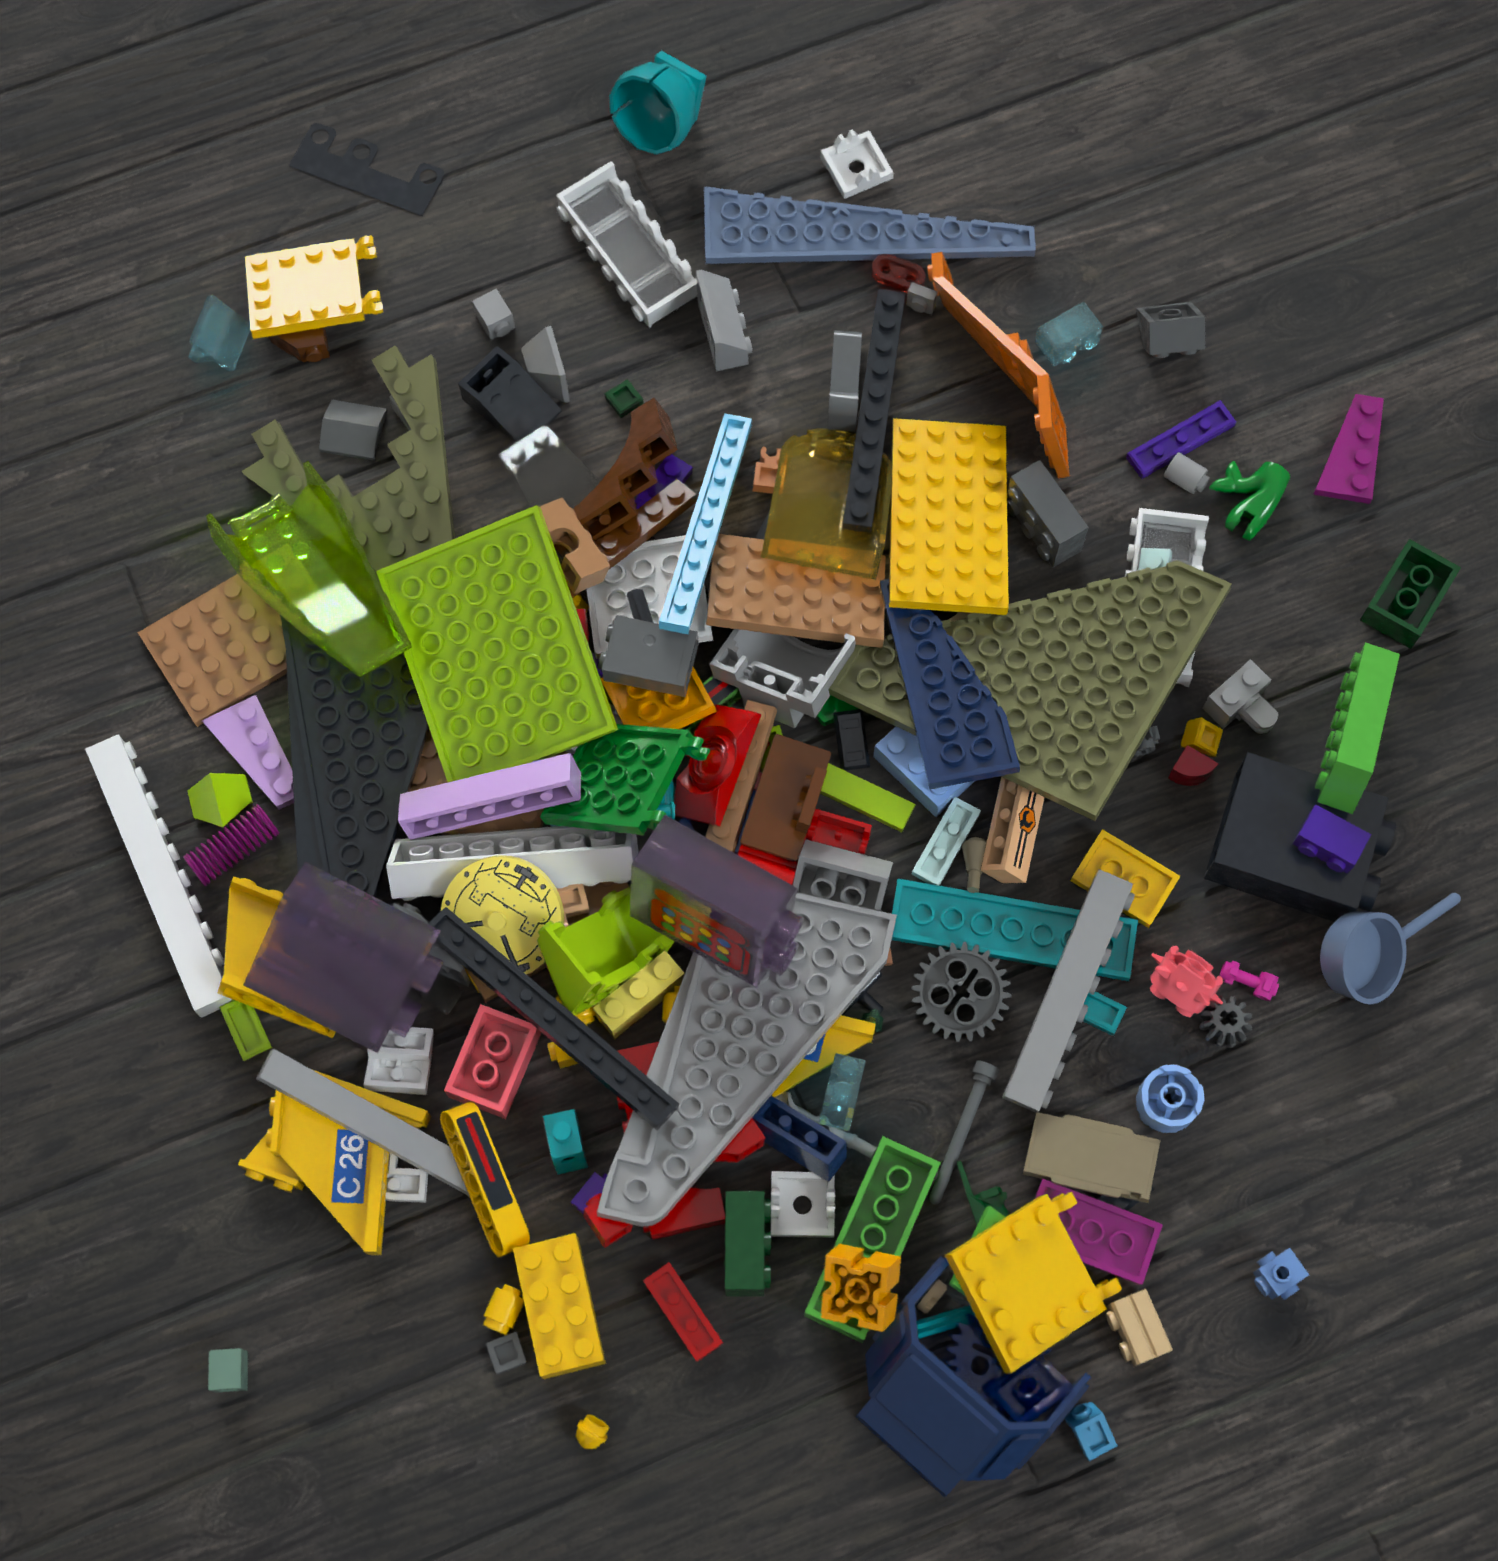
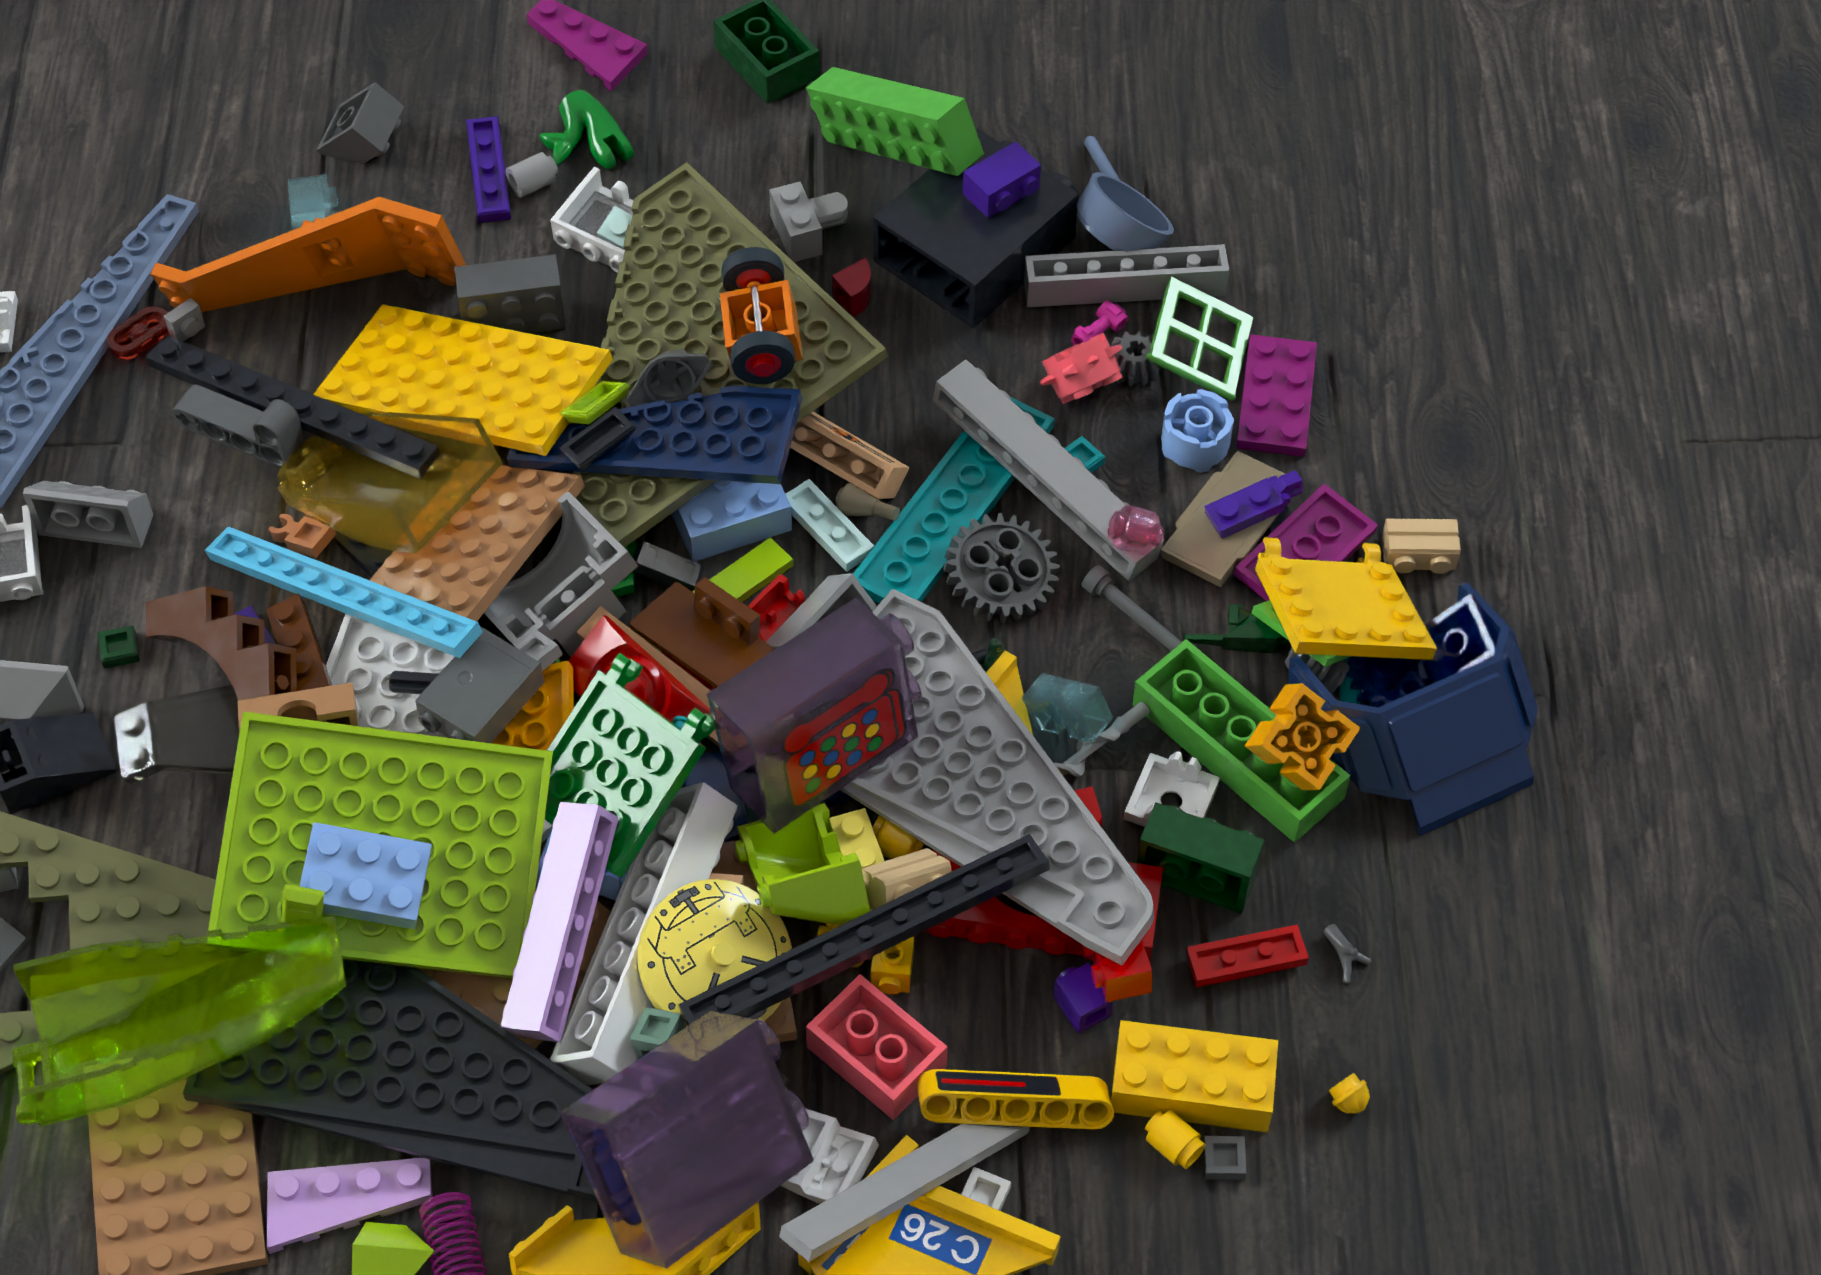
camera: 70 degrees left, 15 degrees down
teal torso [543,1109,588,1175] -> none
dark blue brick [752,1095,847,1182] -> none
dark azure bracket [1064,1402,1117,1461] -> none
yellow plate [1070,829,1181,928] -> none
yellow slope [1181,717,1223,757] -> none
medium blue brick [1253,1248,1309,1300] -> none
none -> lime tile [281,884,325,937]
none -> light blue brick [299,822,432,930]
none -> light grey plate [515,630,563,671]
none -> black tile [559,407,636,470]
none -> lime tile [560,381,630,424]
none -> dark grey hat [627,349,712,407]
none -> sand green panel [629,1007,691,1066]
none -> brick [720,247,803,384]
none -> tan brick [862,848,952,910]
none -> light grey brick [1024,244,1229,307]
none -> clear pink head [1108,505,1164,556]
none -> window [1146,277,1253,401]
none -> dark purple hinge [1204,470,1303,538]
none -> magenta plate [1236,334,1317,457]
none -> dark grey bar [1323,924,1371,984]

